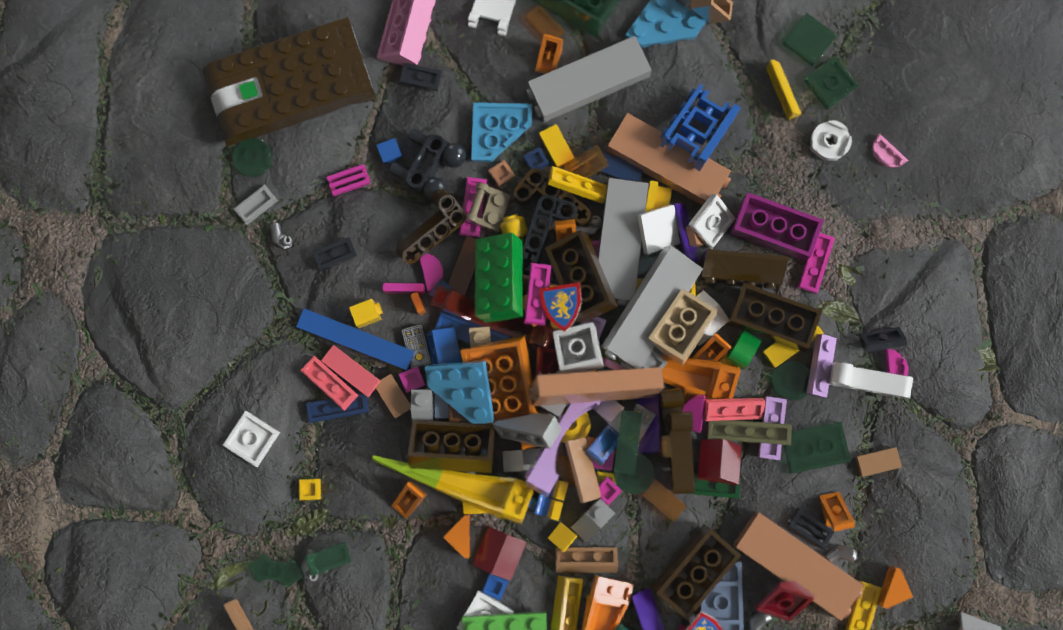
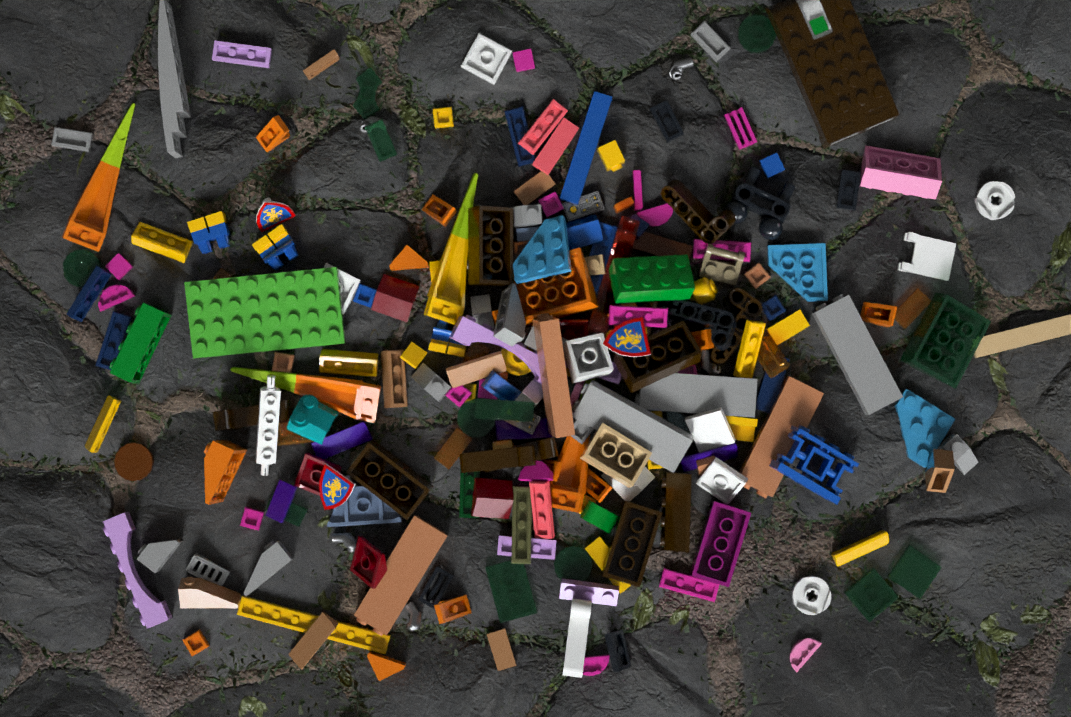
camera: 90 degrees right, 5 degrees up
none -> dark pink tile [513,49,535,72]

